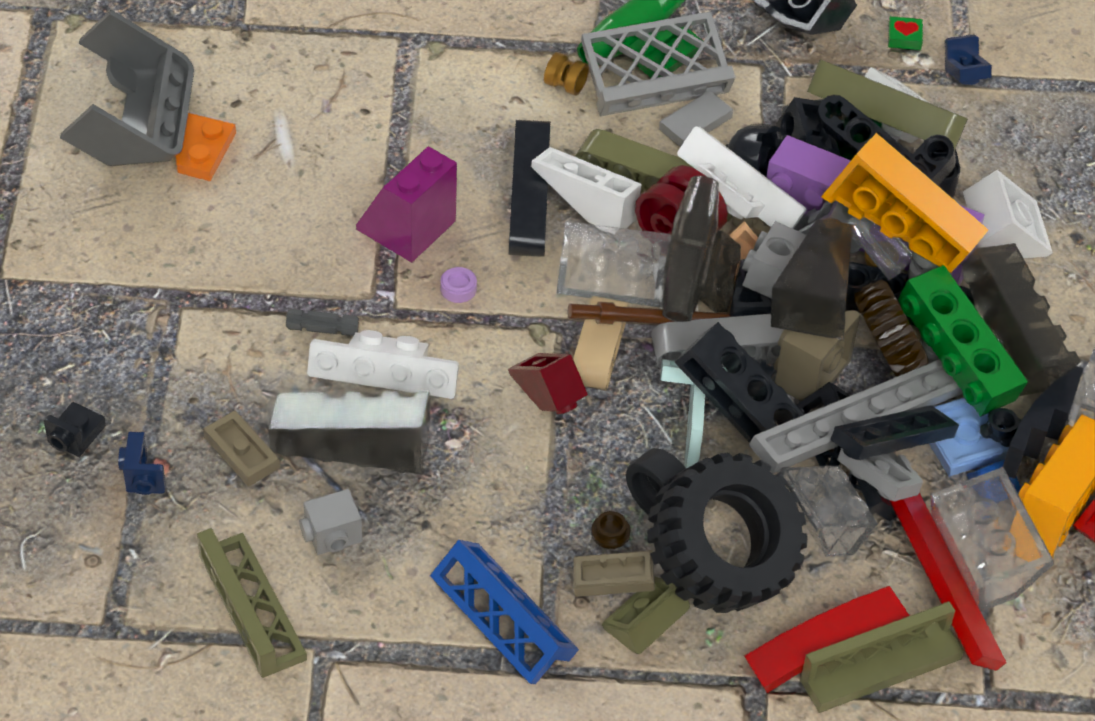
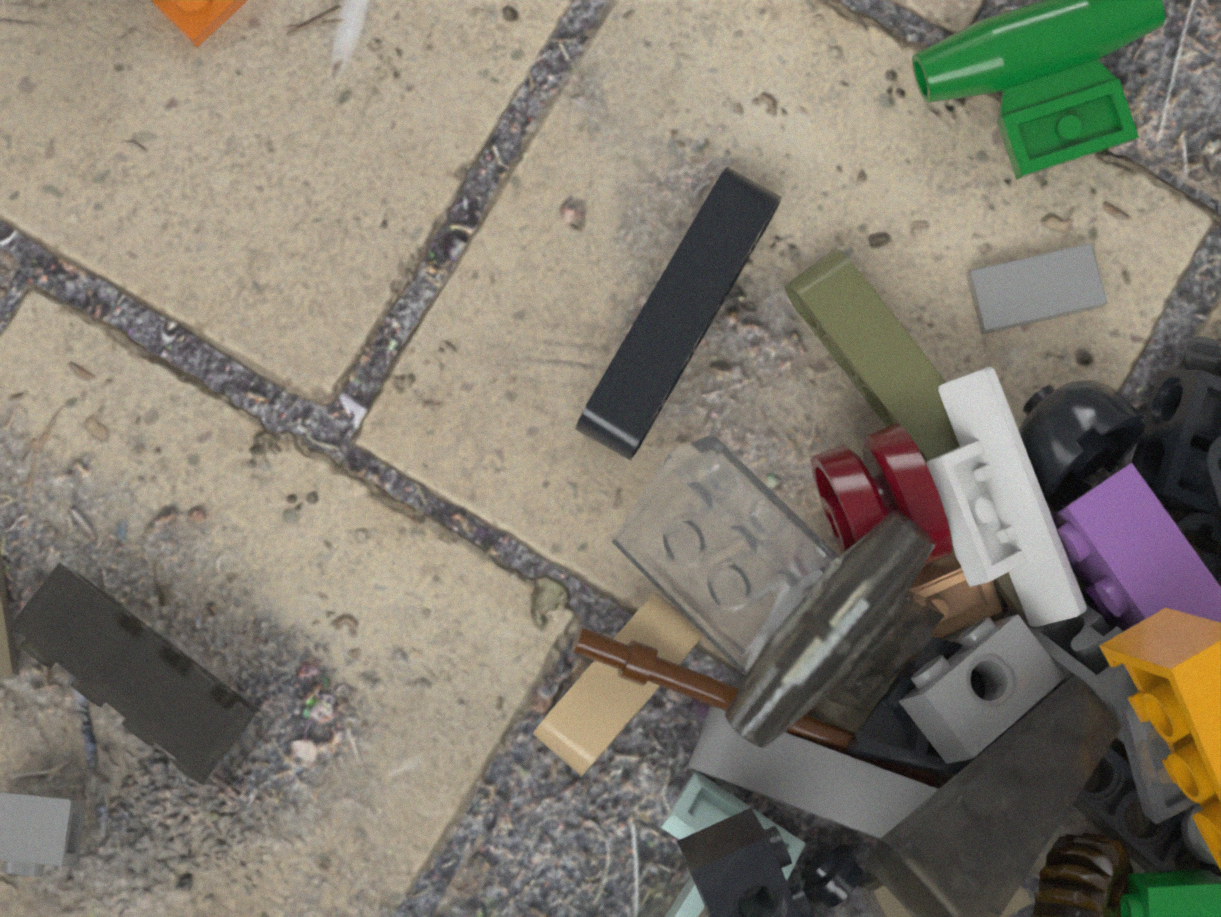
camera: 30 degrees right, 30 degrees up
dark grey axle [286,309,359,336] -> none
white bracket [307,330,459,399] -> none
magenta slope [356,146,457,263] -> none
lavender tile [440,267,477,303] -> none
dark red slope [508,353,588,415] -> none
white slope [531,147,642,235] -> none
pearl gold wheel [544,52,589,96] -> none
light grey fence [581,11,735,117] -> none

